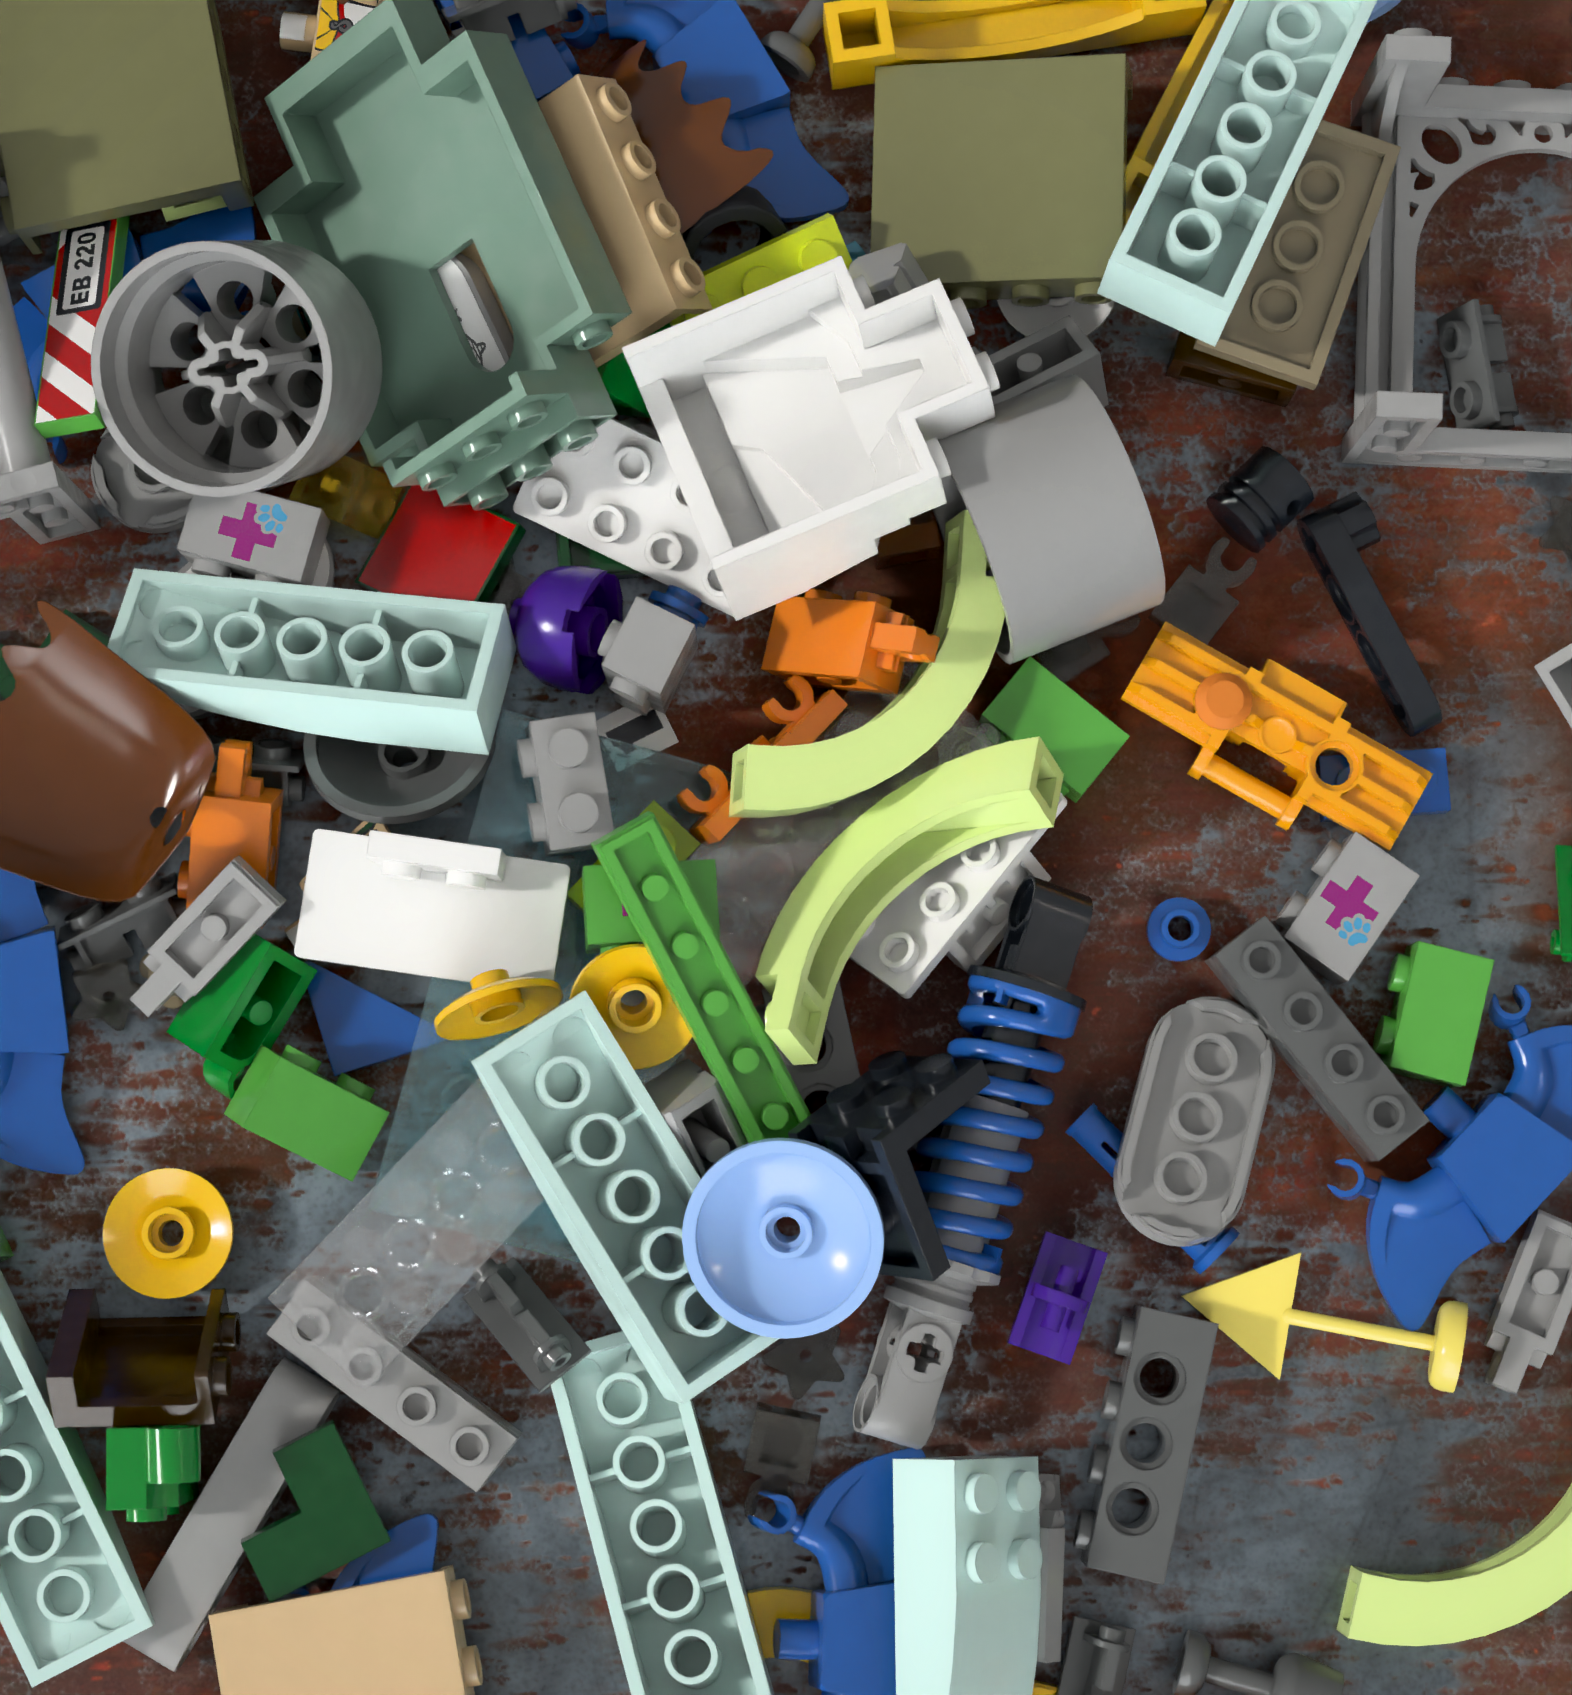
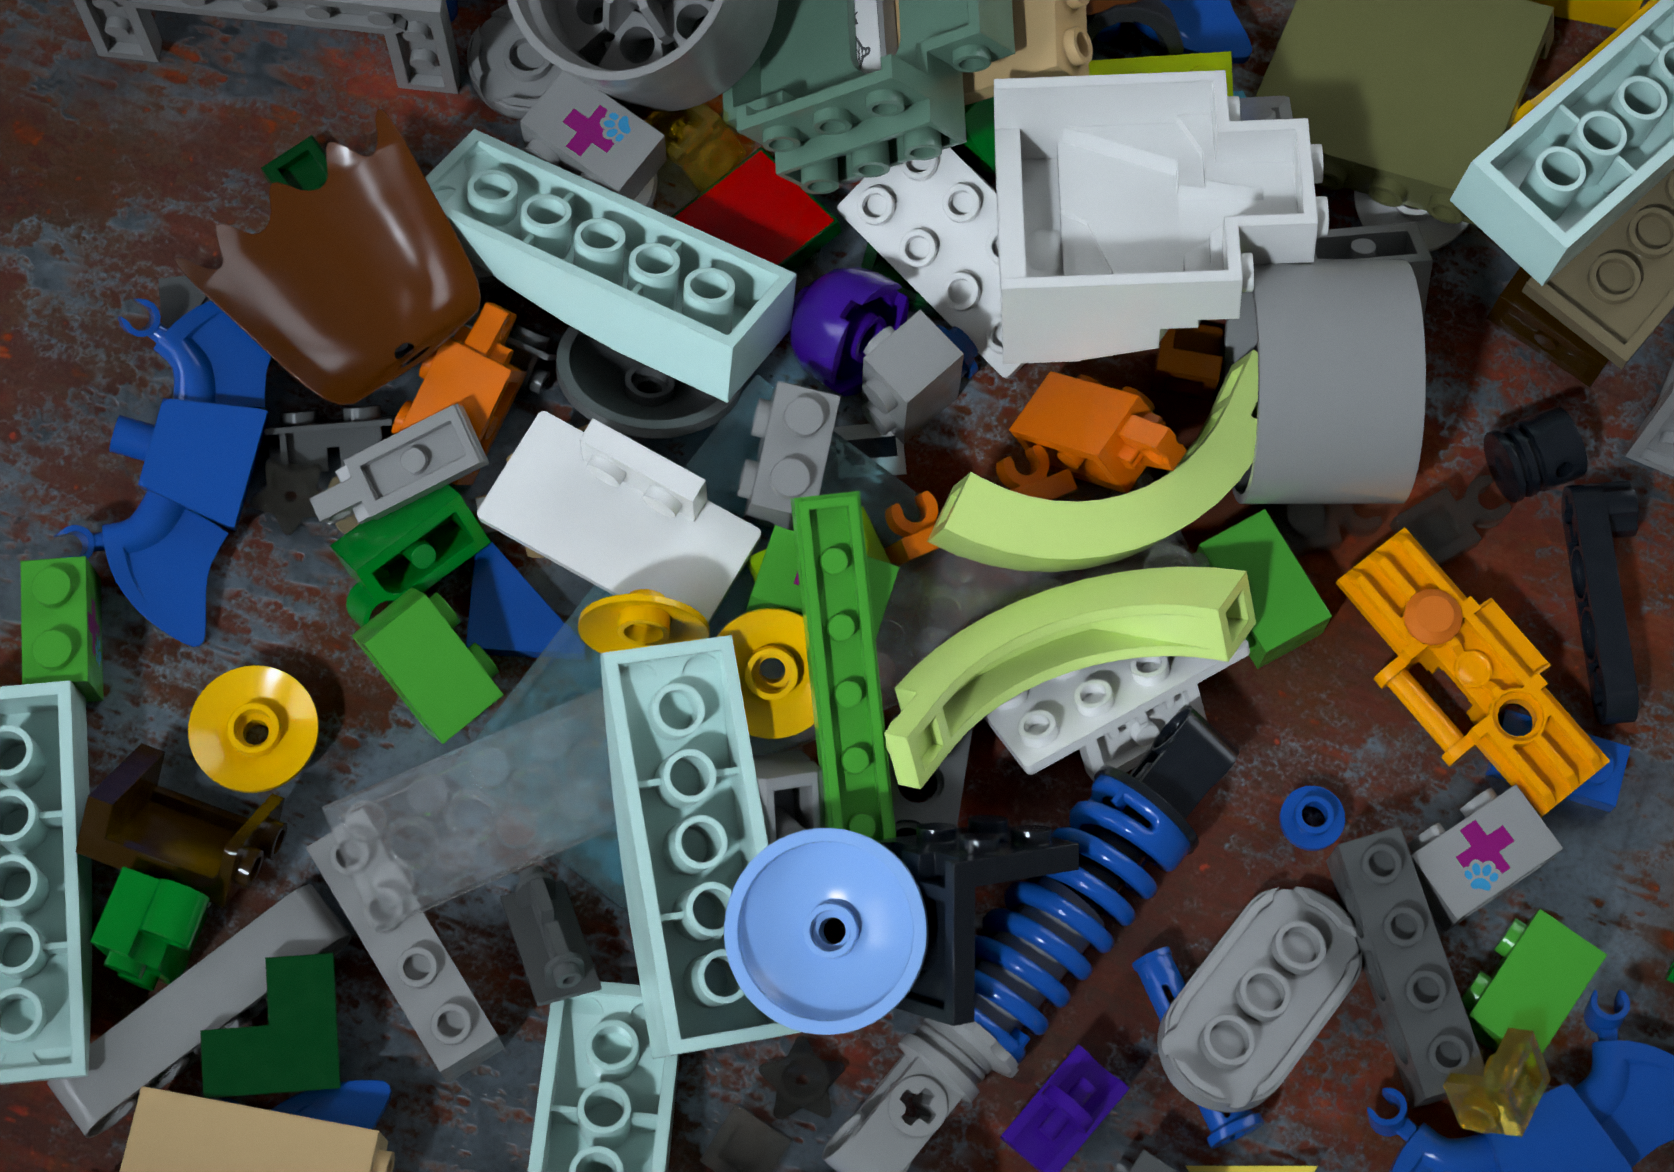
camera: 20 degrees right, 10 degrees down
none -> clear yellow bracket [1443,1028,1551,1137]

